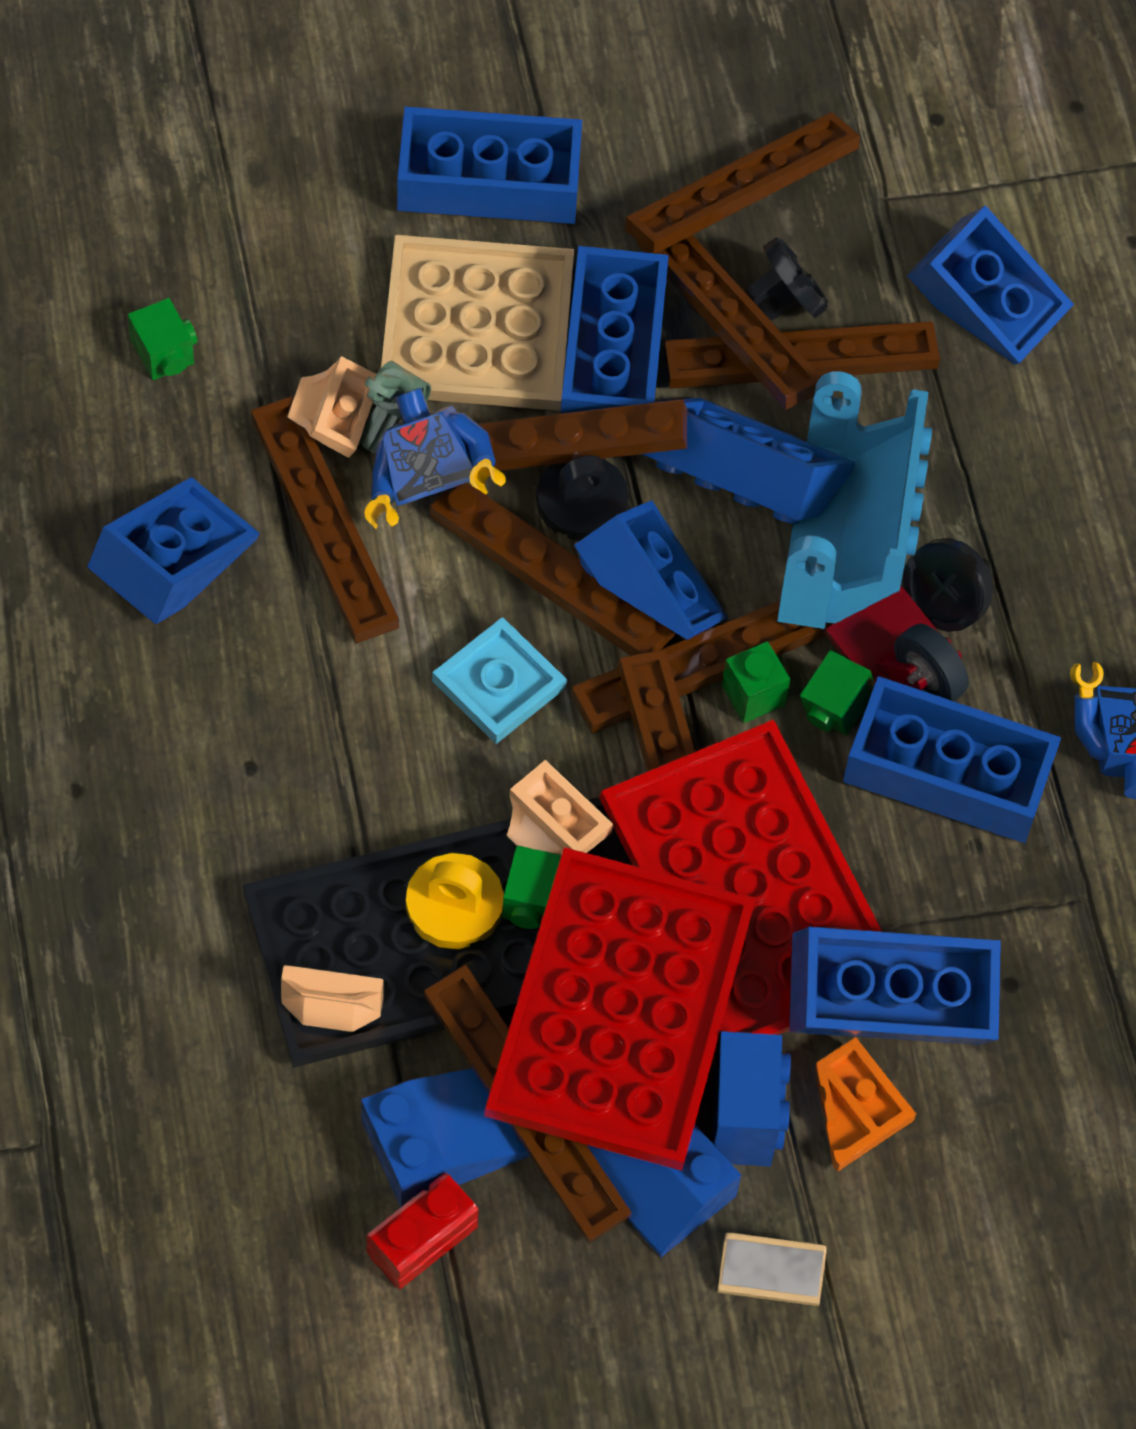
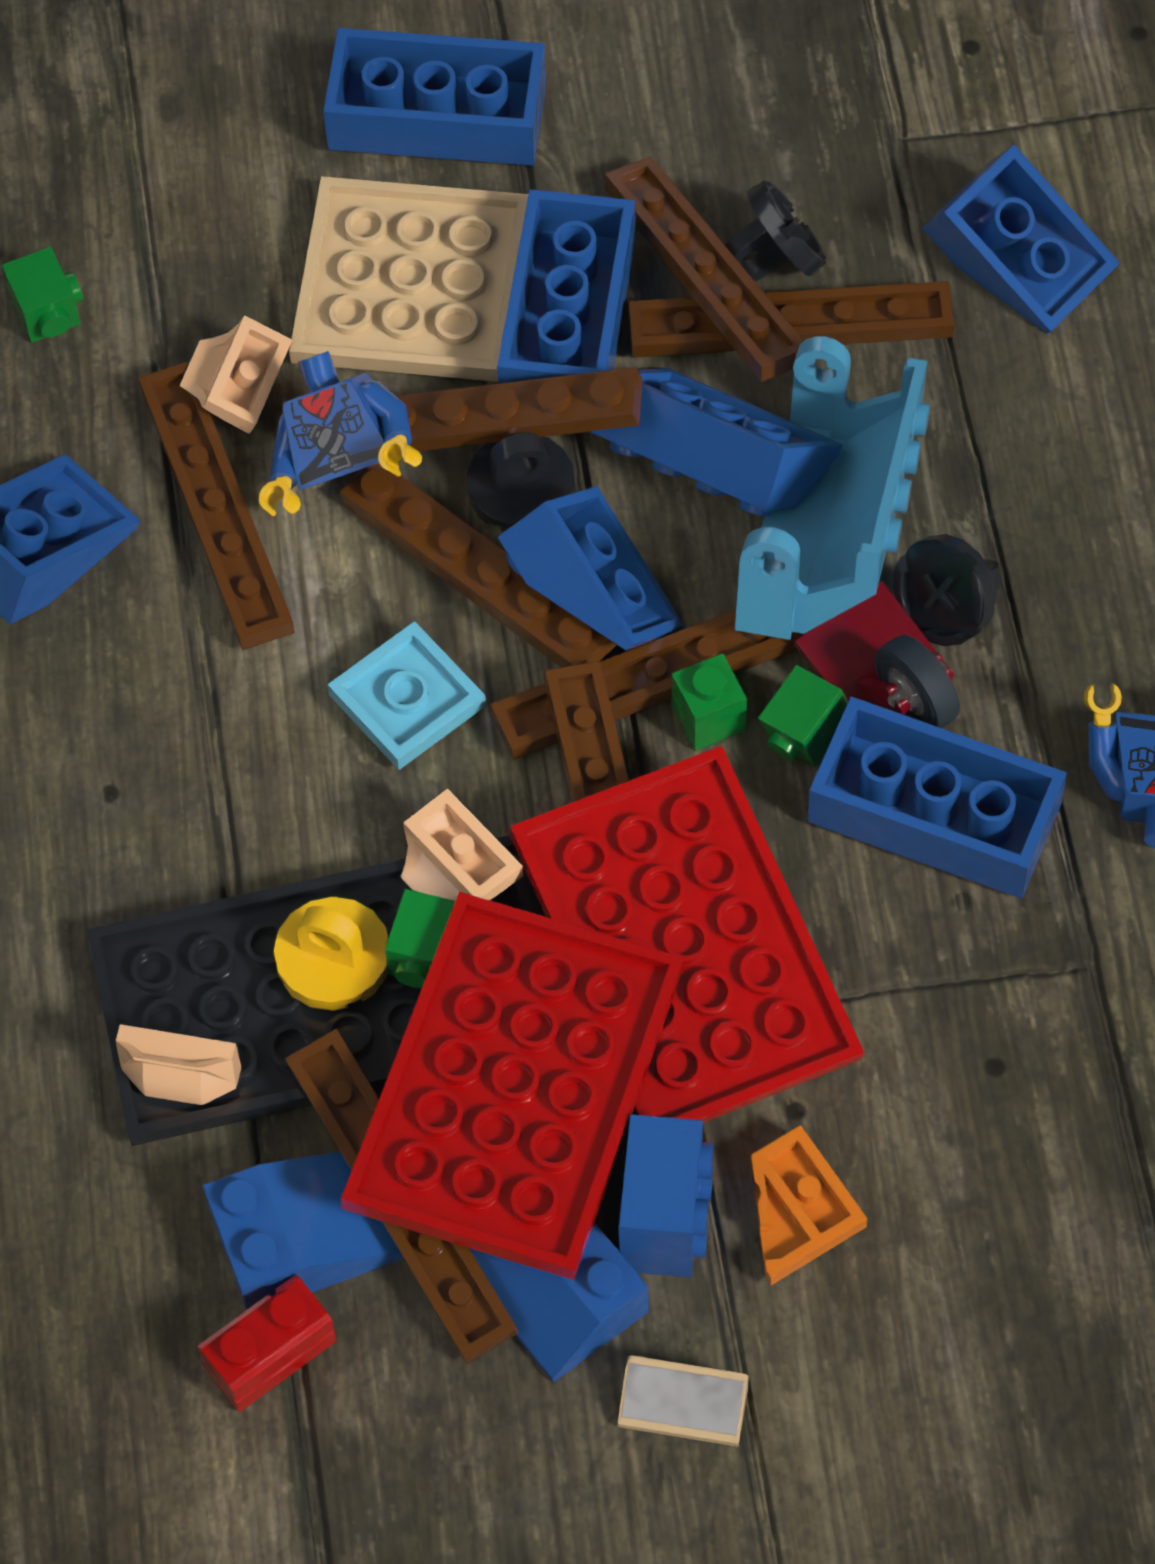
camera: 10 degrees right, 0 degrees up
sand green axle [359,361,431,453] -> none
reddish brown plate [625,112,860,254] -> none
blue brick [789,927,1001,1045] -> none

